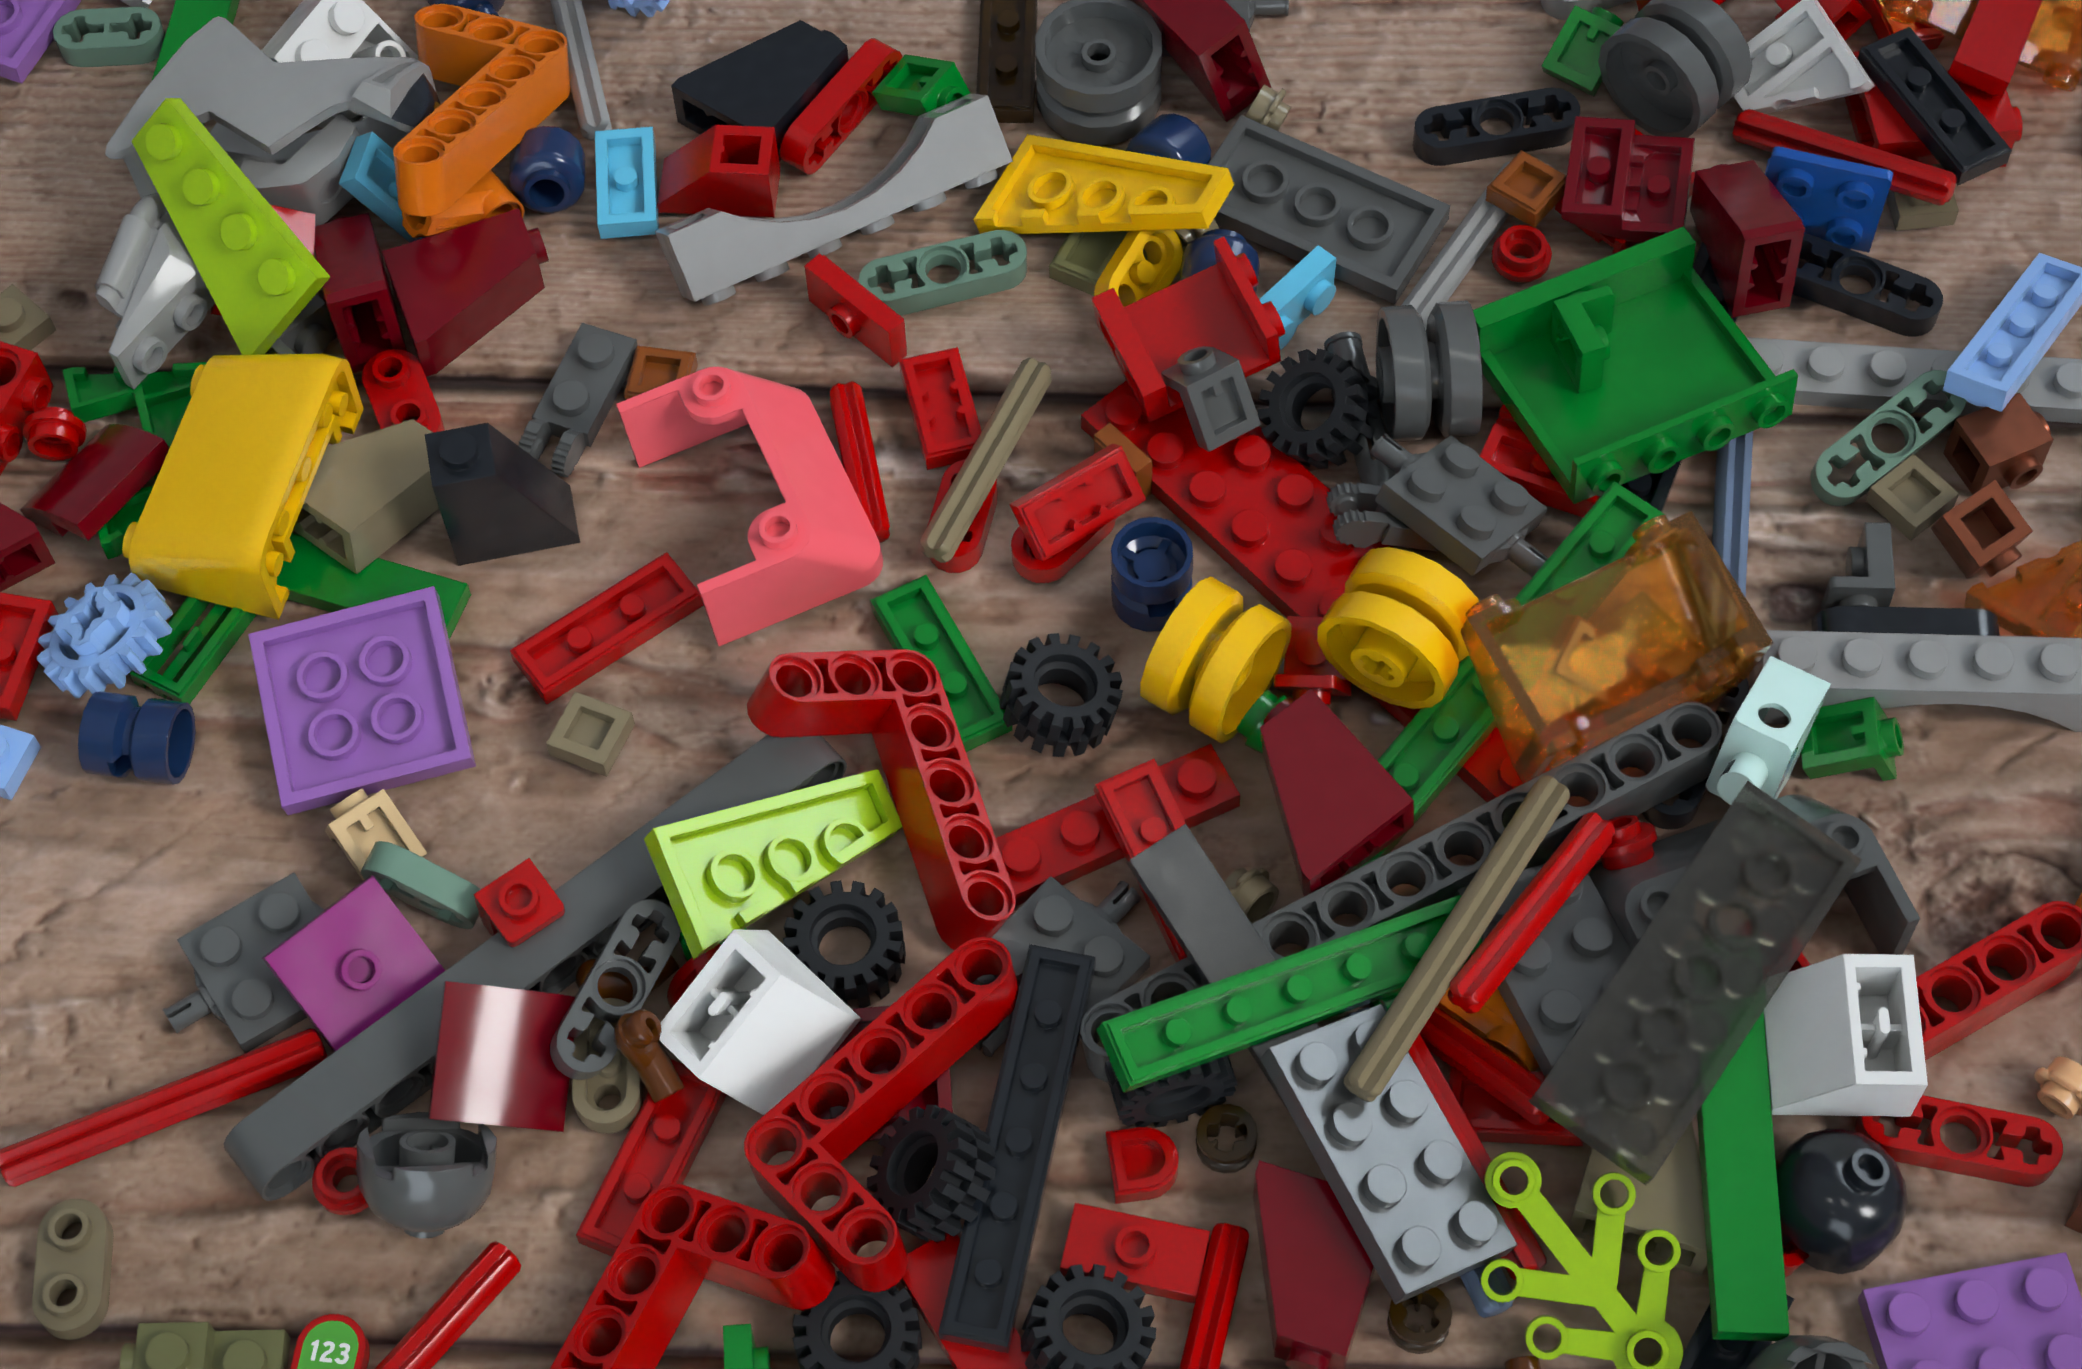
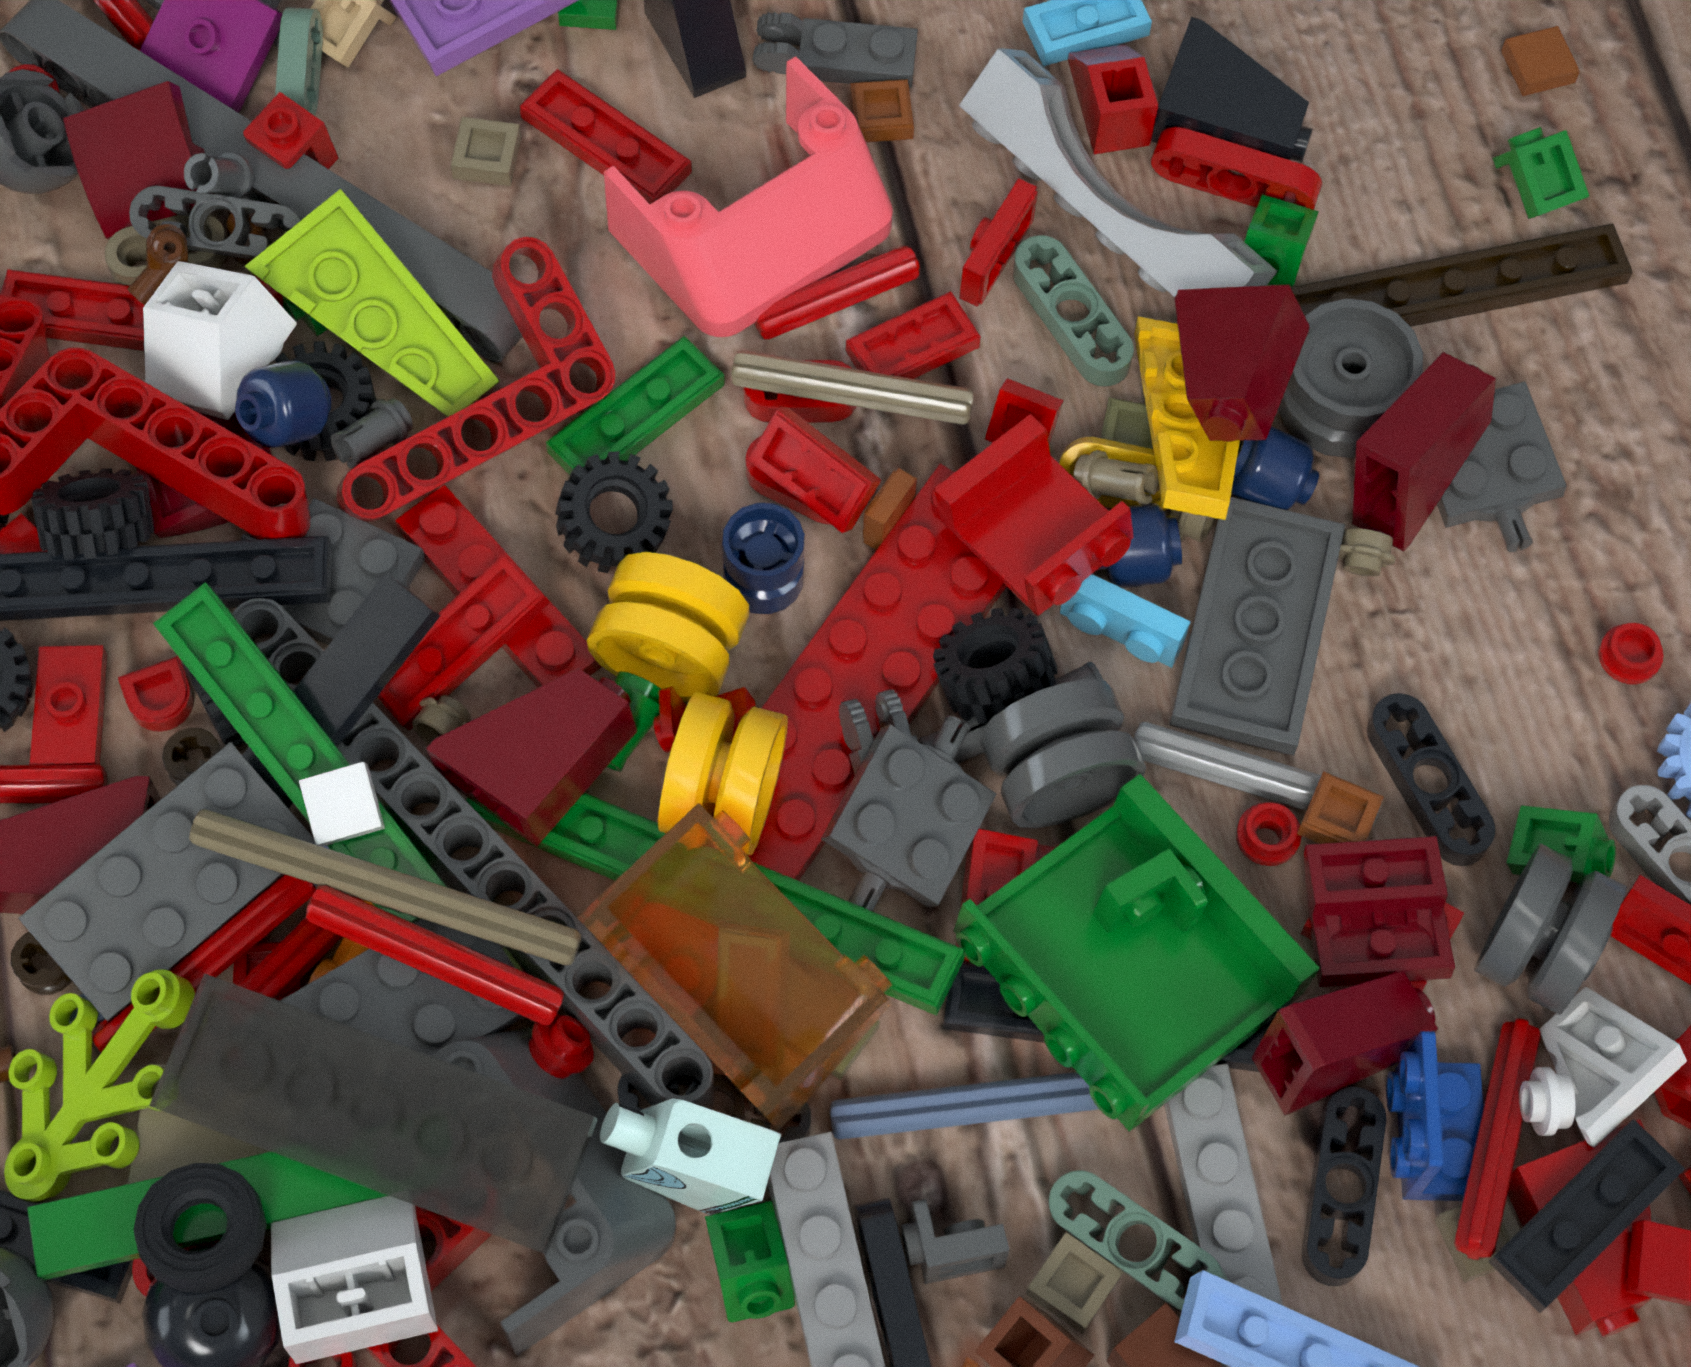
camera: 70 degrees right, 5 degrees up
dark grey bracket [1162,346,1261,452] -> none
none -> black tyre [133,1163,266,1293]
none -> dark grey pin [184,152,254,199]
none -> dark blue head [235,361,332,448]
none -> white tile [299,762,385,847]
none -> dark grey pin [331,398,413,468]
none -> red tile [984,378,1064,445]
none -> dark tan pin [1073,450,1158,505]
none -> dark red slope [1174,285,1310,442]
none -> white plate [1519,1067,1576,1136]

